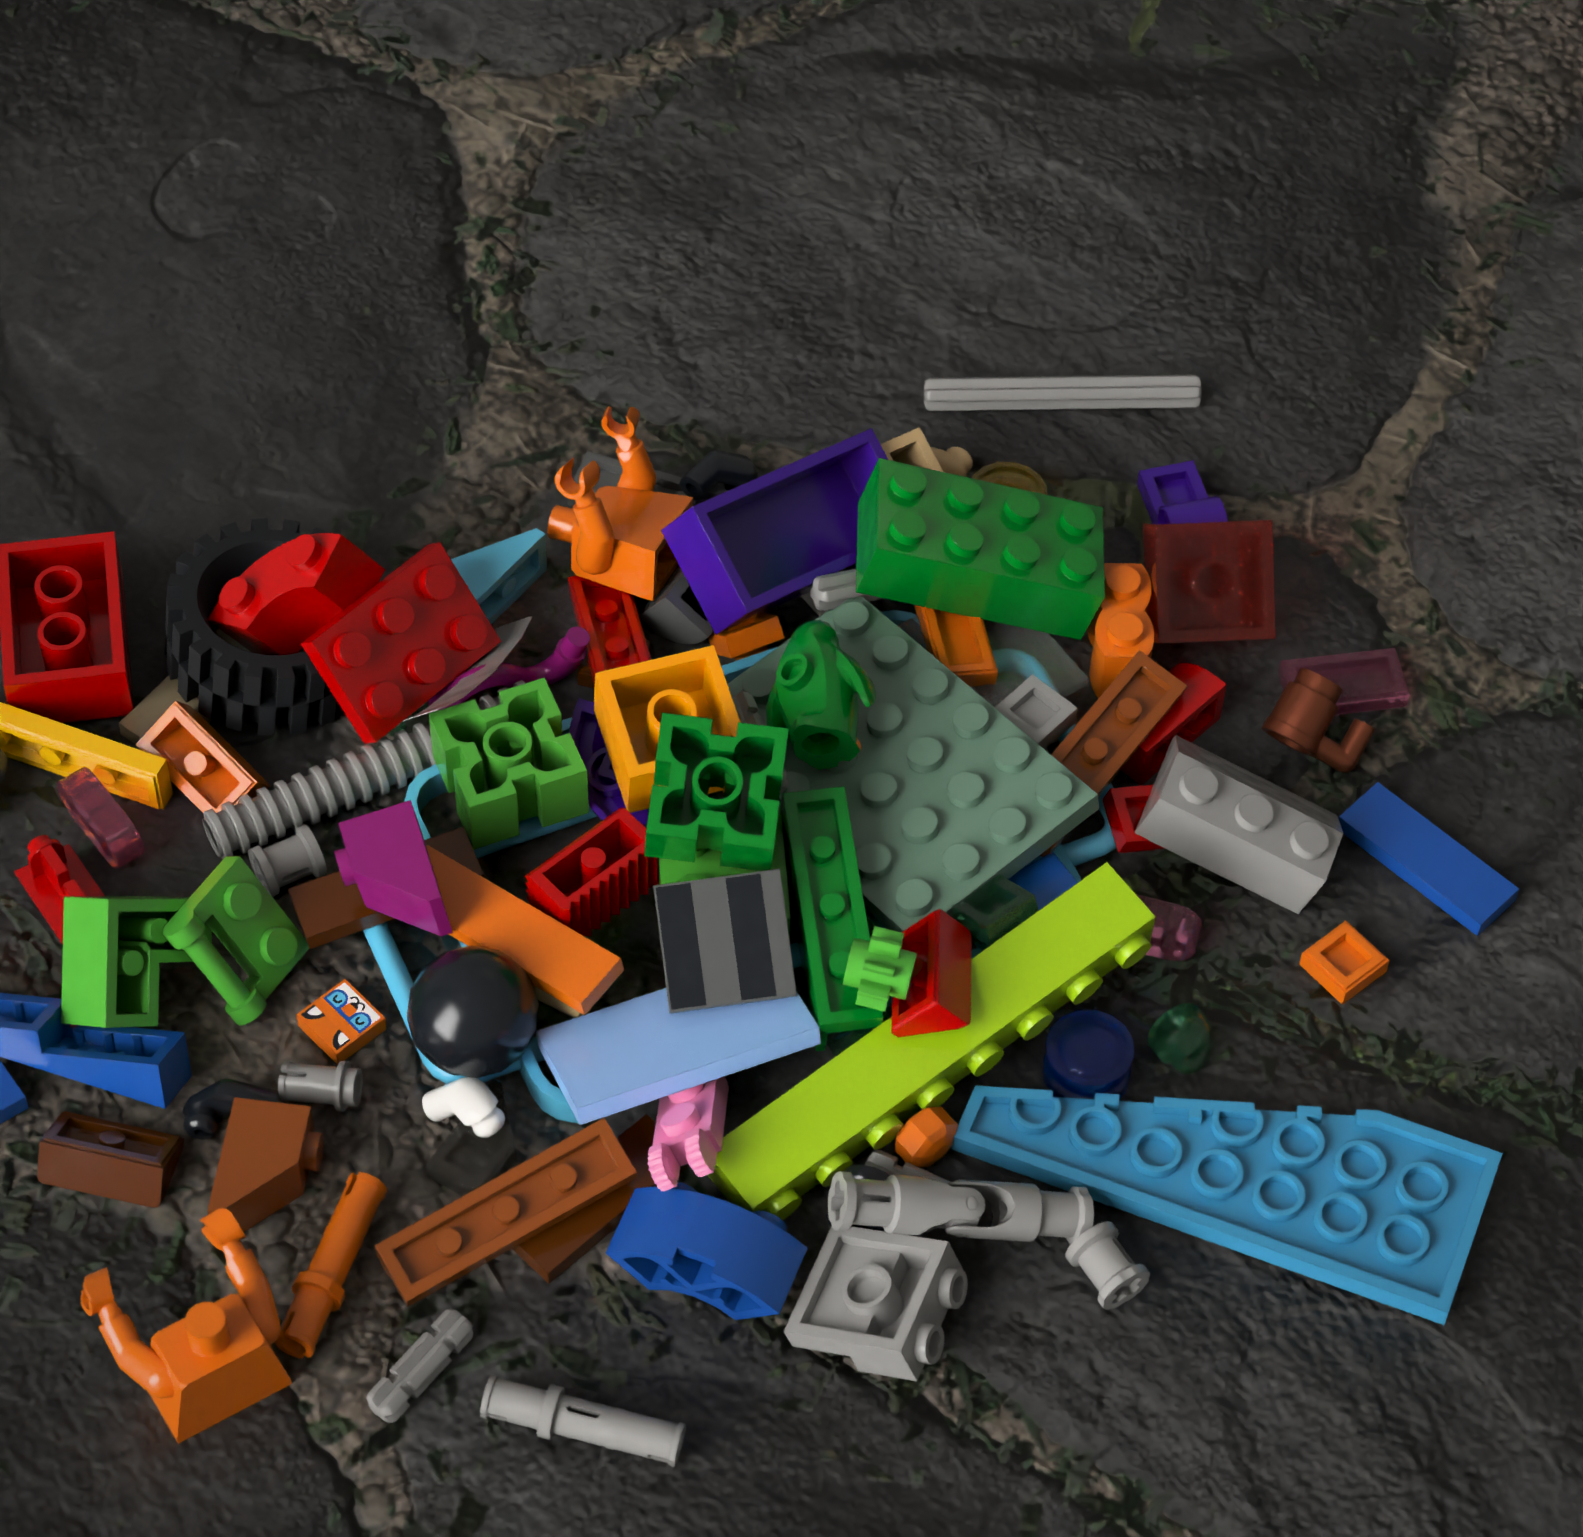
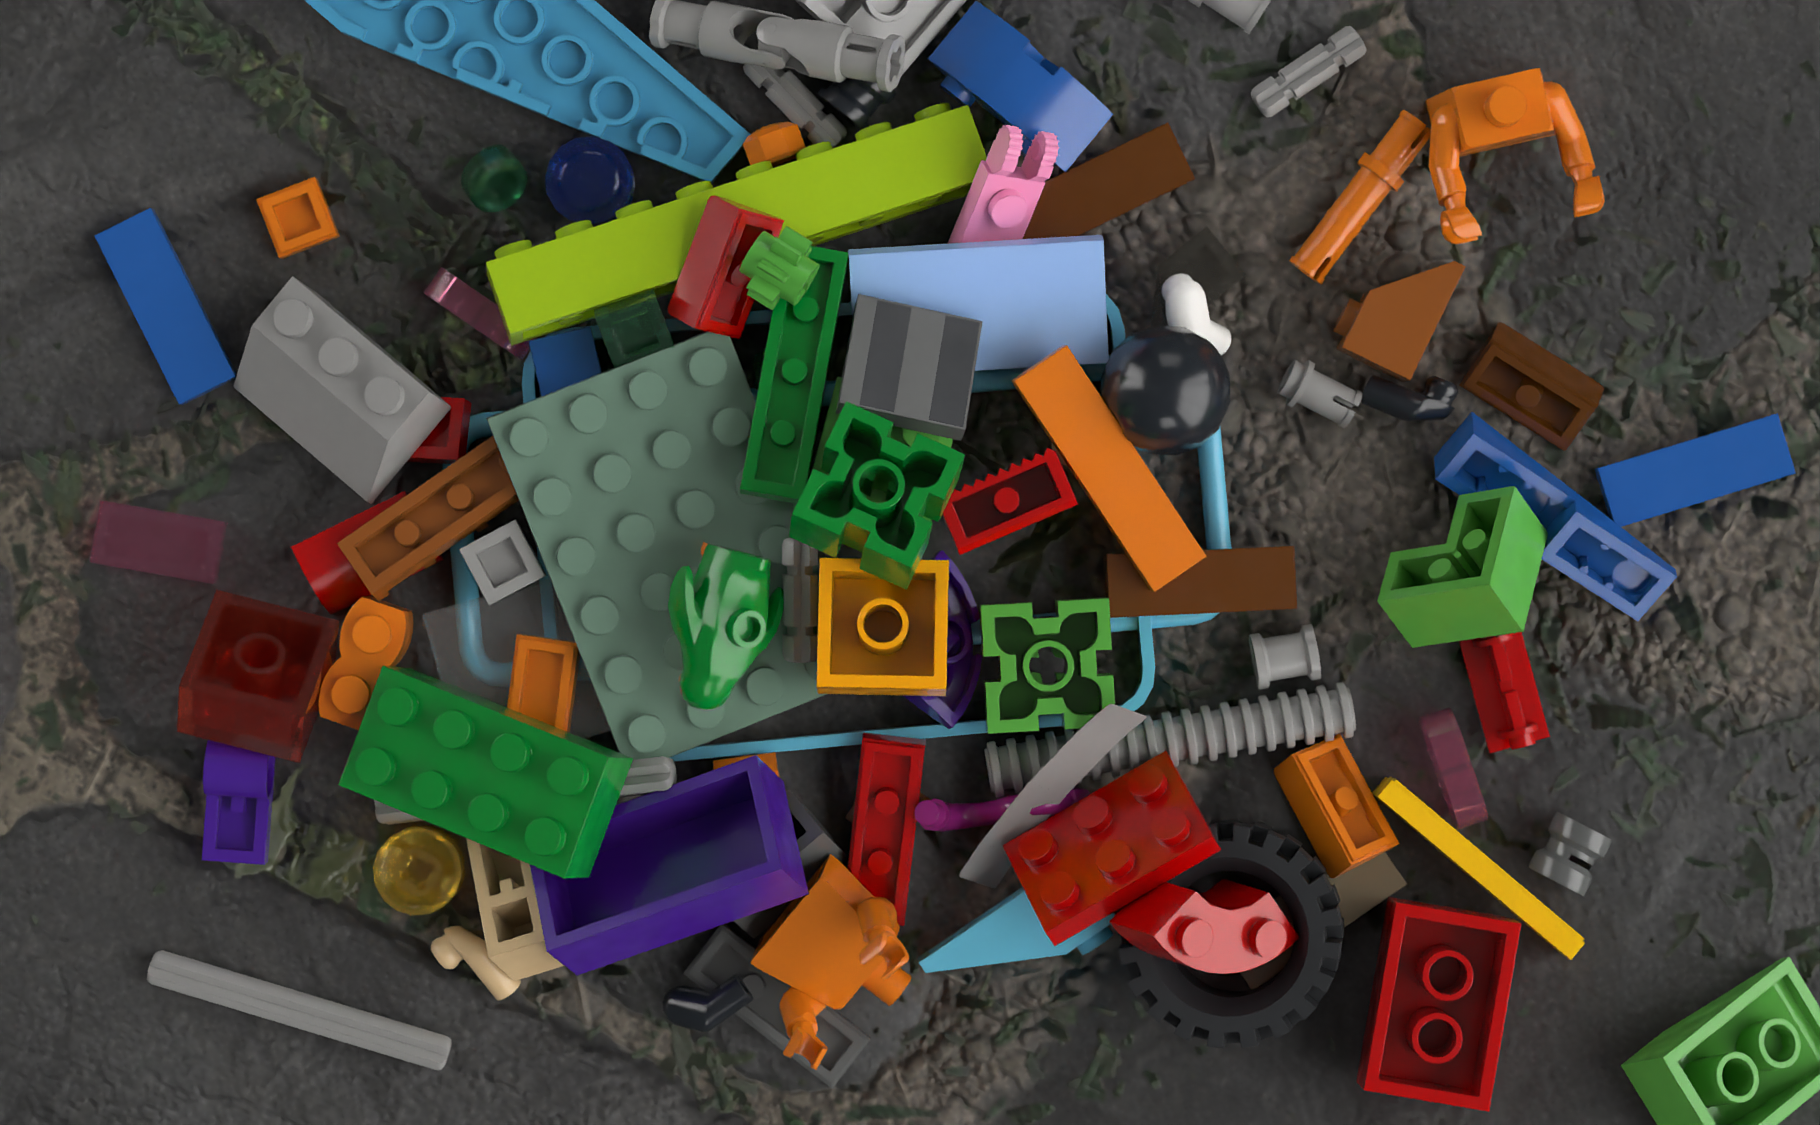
camera: 155 degrees left, 35 degrees up
bright green plate [162,856,309,1026] -> none
tile [296,979,387,1065] -> none
magenta slope [334,800,453,936] -> none
dark orange hinge [375,1118,637,1307] -> none
copper piece [1261,668,1375,773] -> none

